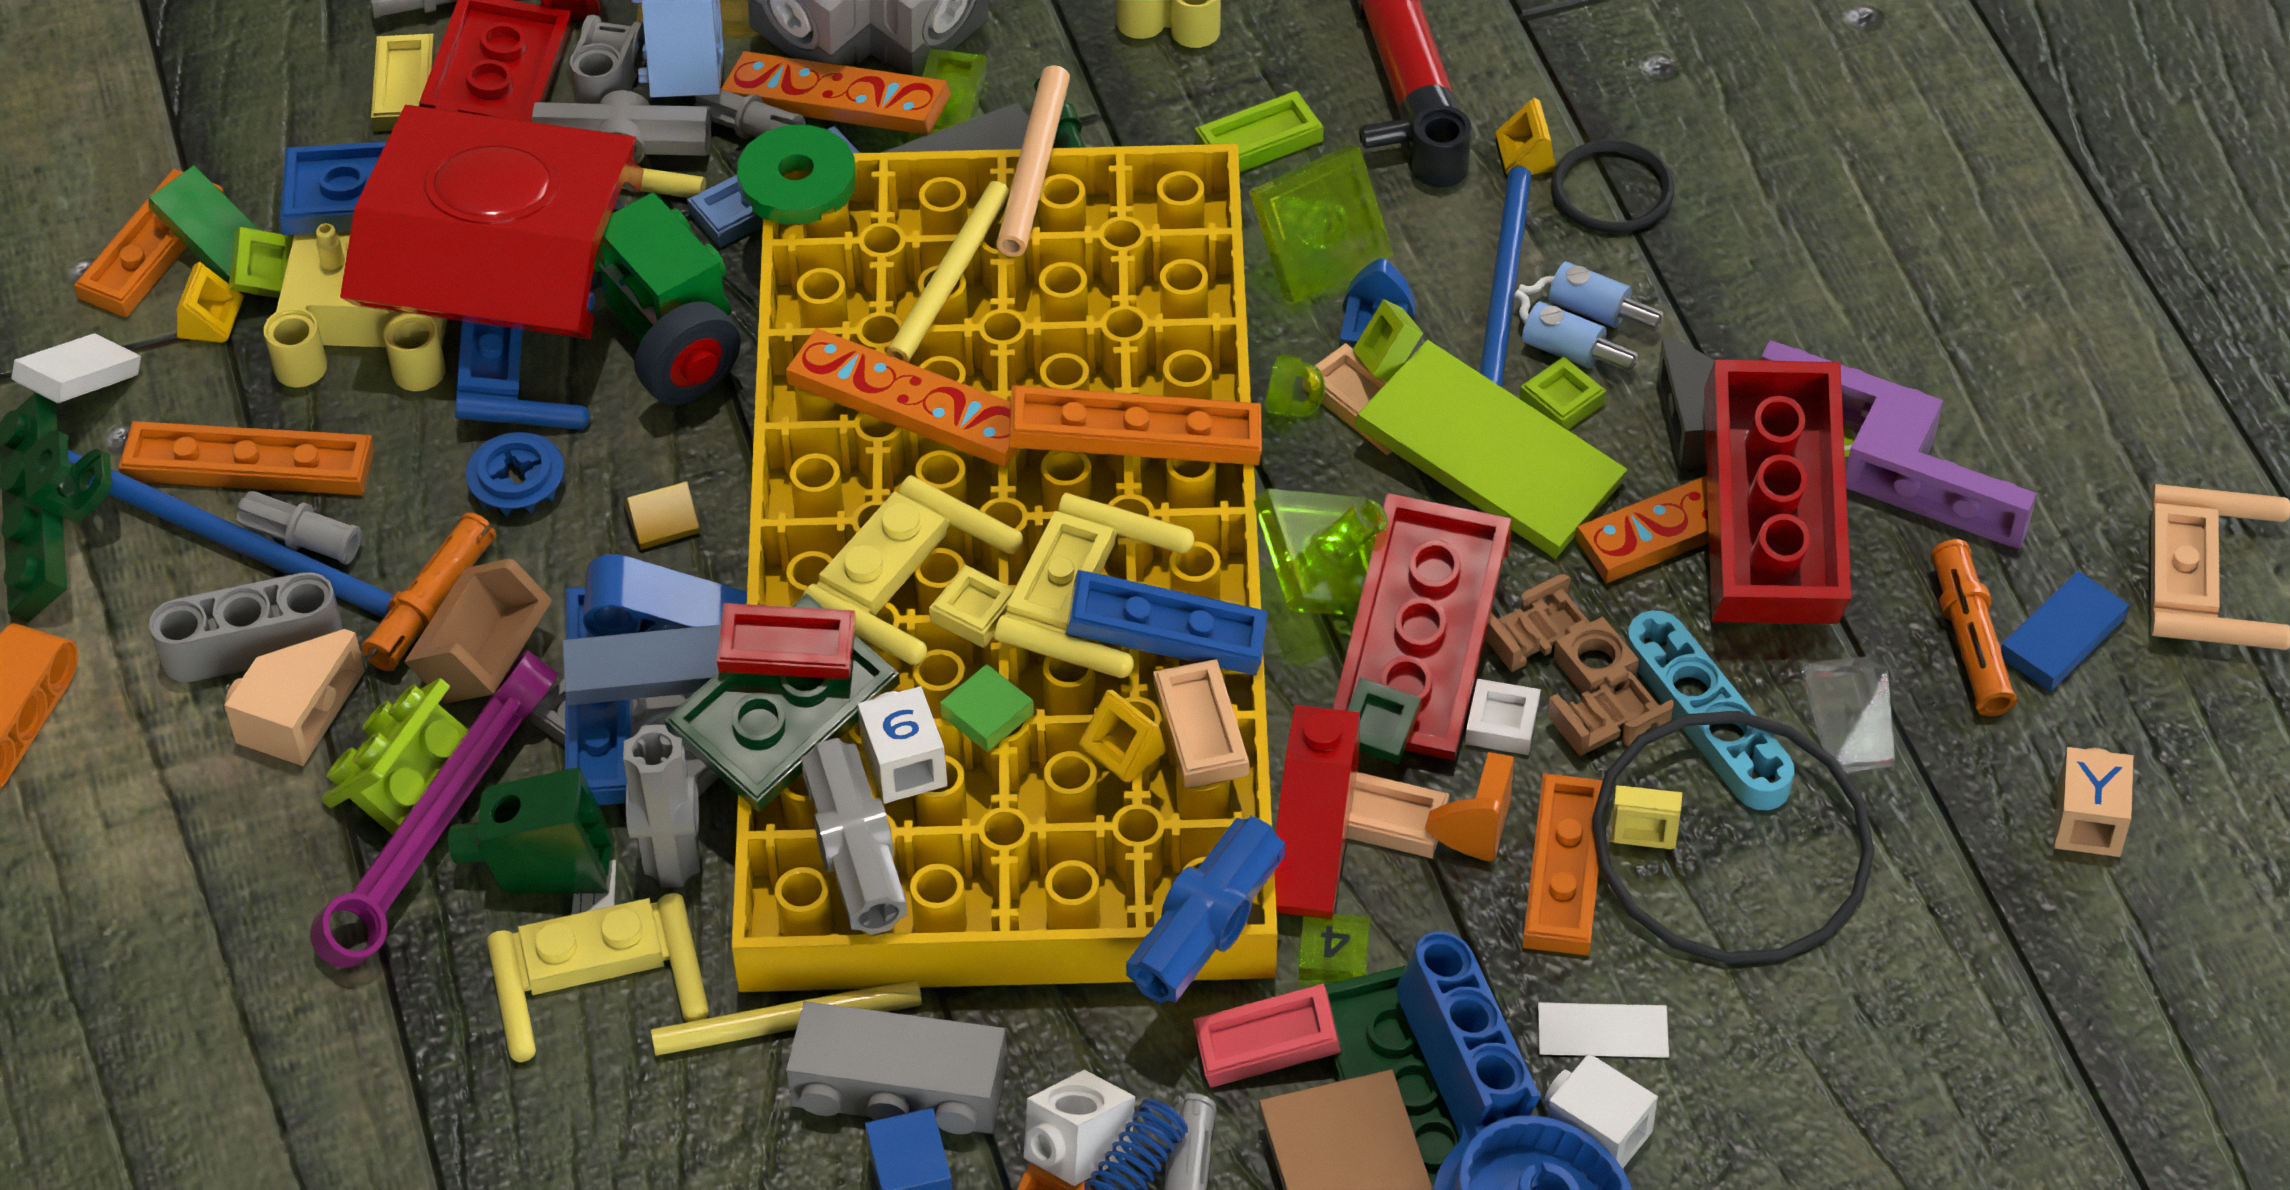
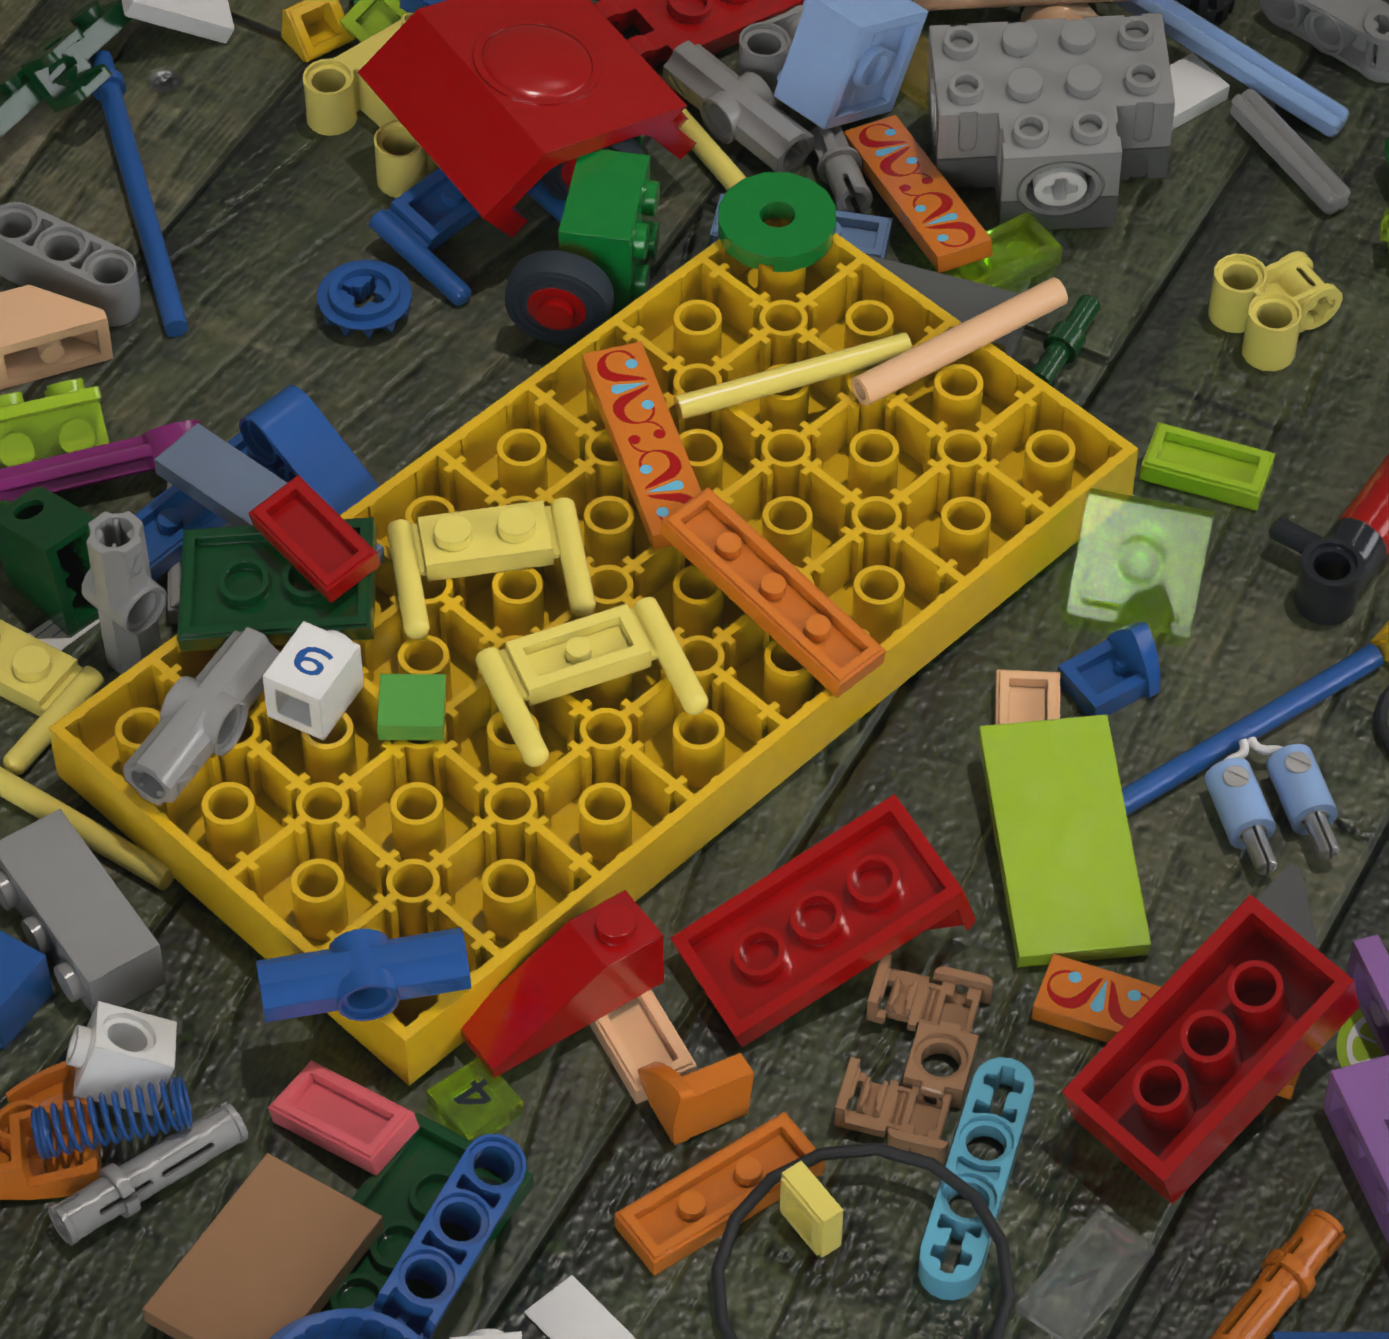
camera: 45 degrees right, 0 degrees up
orange tile [118,421,375,496] -> none
light grey axle [236,491,362,565] -> none
orange pin [361,512,496,671] -> none
medium nougat panel [404,558,552,704] -> none
yellow slope [623,481,700,550] -> none
light yellow tile [929,565,1014,648] -> none
blue tile [1066,570,1268,675] -> none
yellow slope [1078,690,1166,782] -> none
light nougat tile [1153,659,1249,789] -> none
clear neon green tile [1253,489,1388,616] -> none
clear neon green tile [1265,353,1325,417] -> none
dark green tile [1347,677,1421,764] -> none
lime tile [1353,299,1423,382] -> none
white tile [1465,679,1541,755] -> none
lime tile [1519,356,1606,430] -> none

